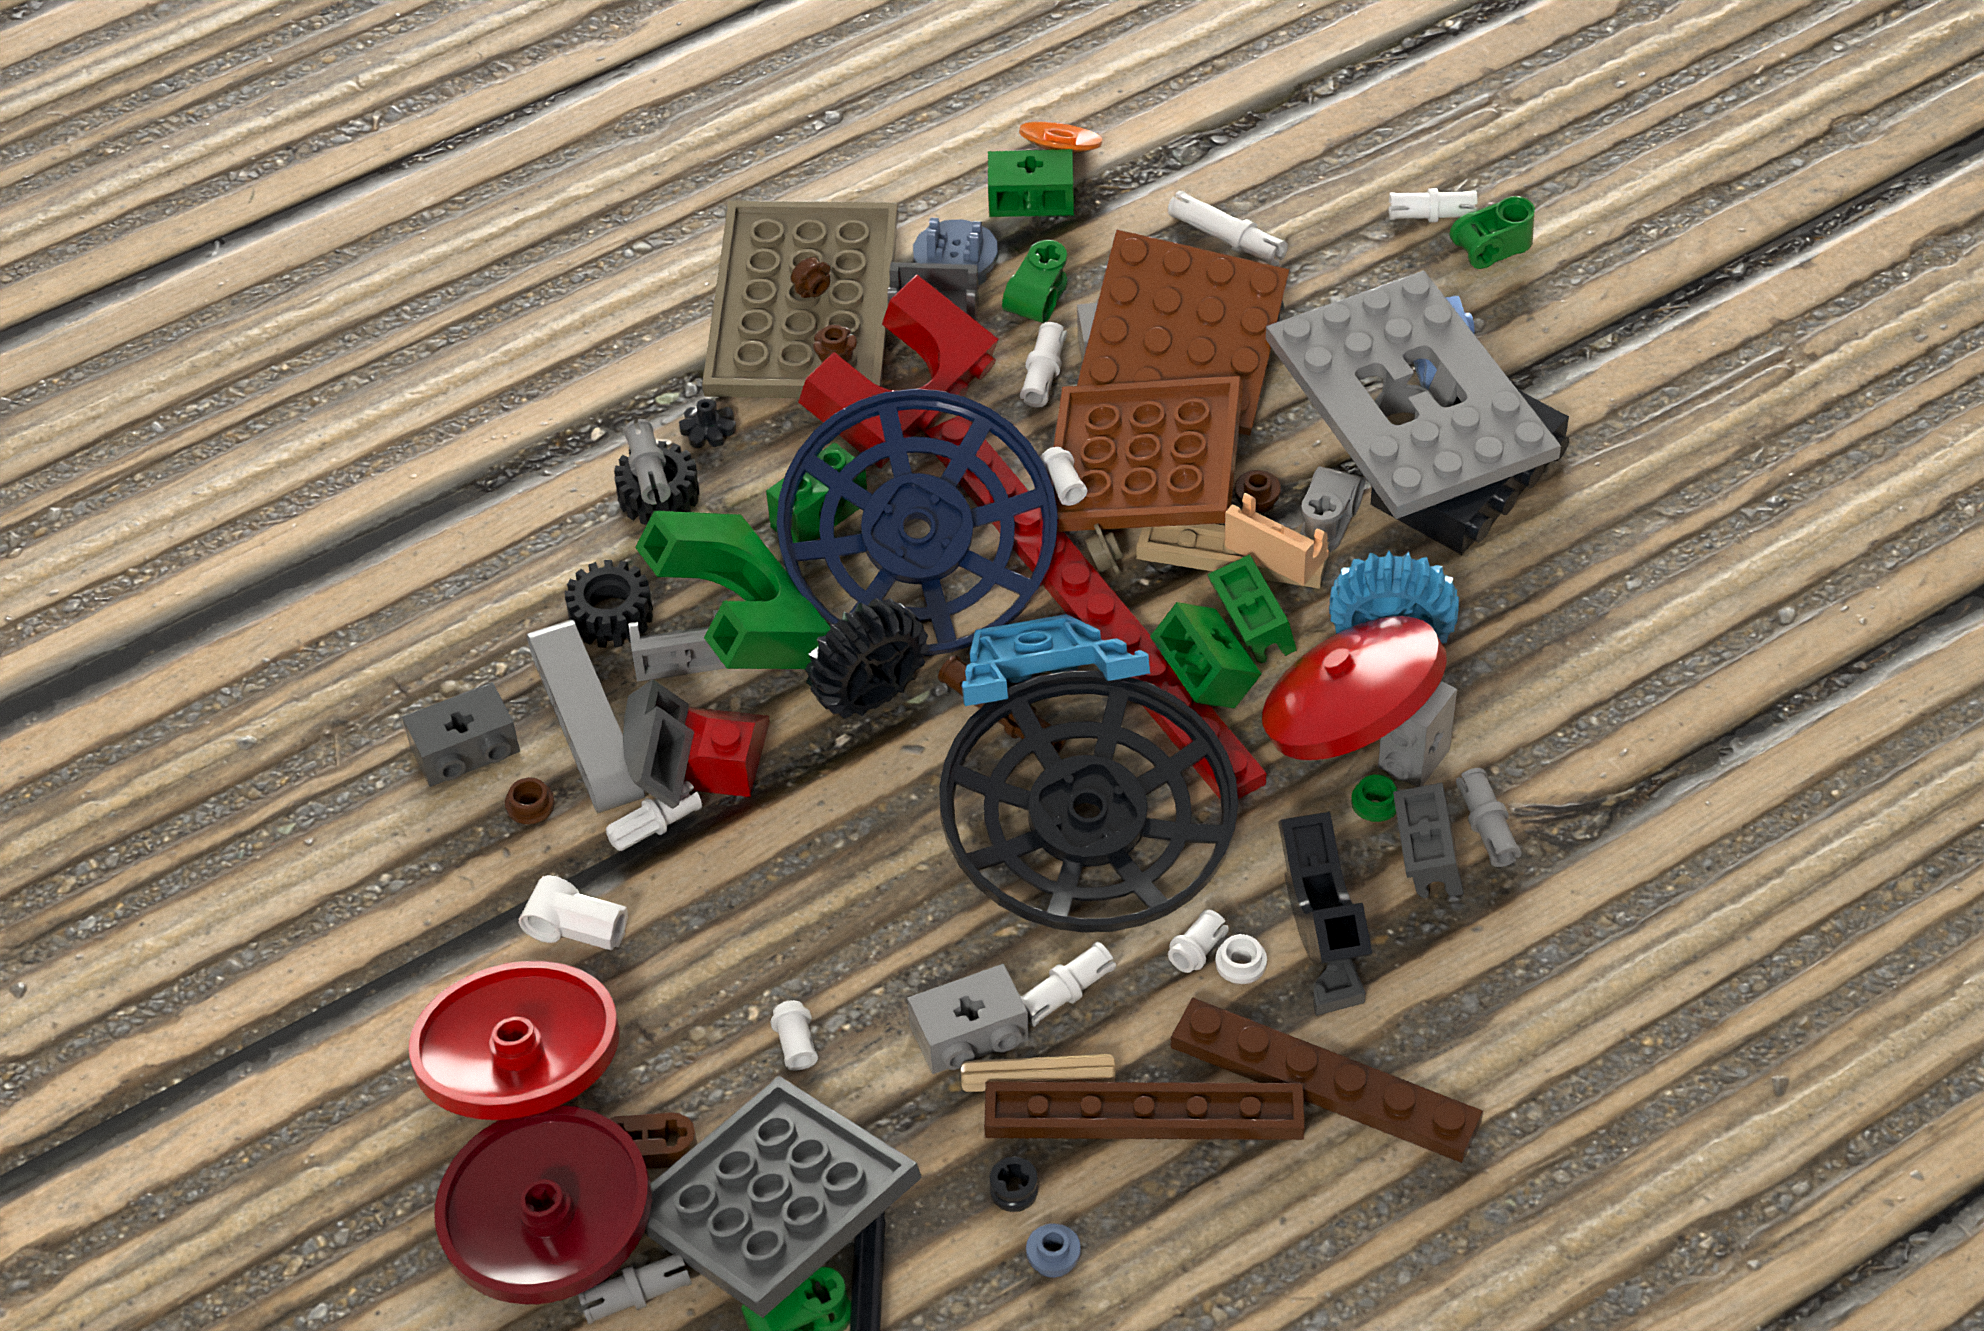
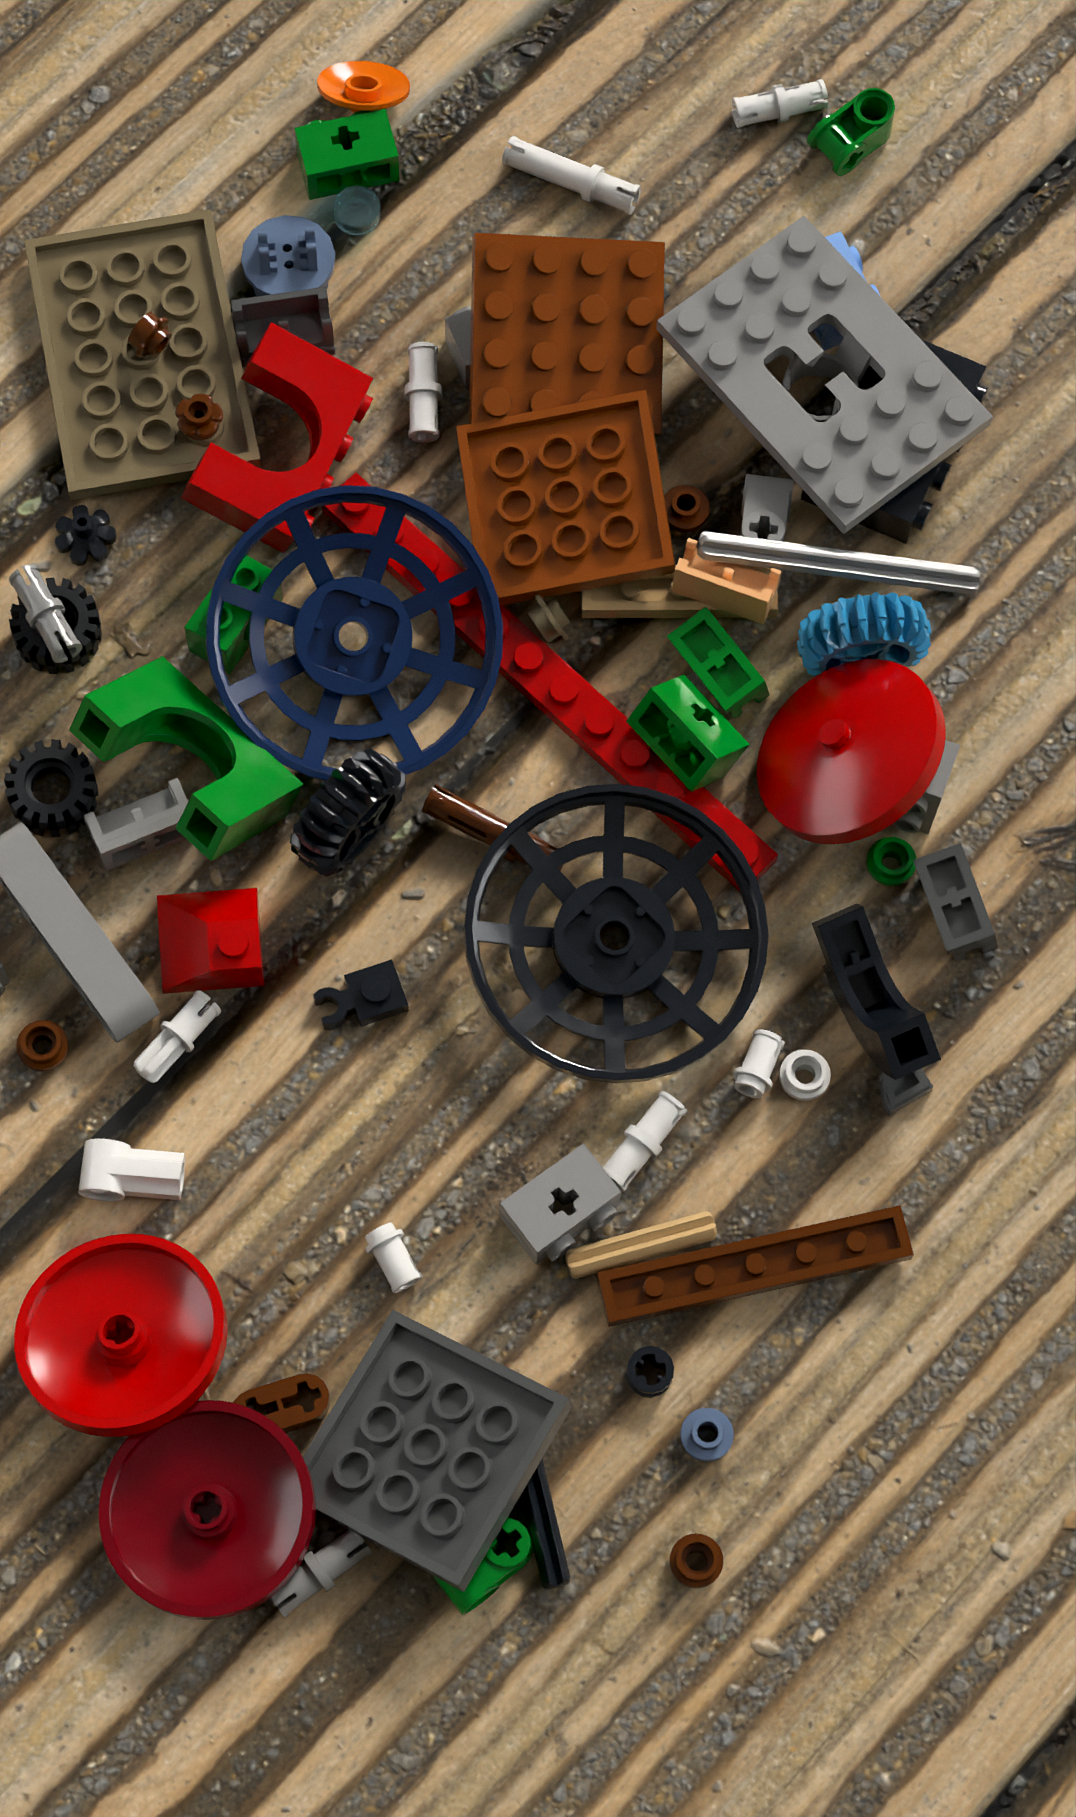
camera: 20 degrees left, 20 degrees up
dark grey slope [623,679,694,809] -> none
dark azure wing [962,614,1150,706] -> none
green piece [1002,240,1067,323] -> none
white pin [1040,447,1087,506] -> none
reddish brown plate [1171,997,1483,1163] -> none
light grey pin [1456,768,1521,867] -> none
none -> black plate [313,959,409,1030]
none -> clear light blue tile [333,186,381,235]
none -> light grey axle [697,532,980,595]

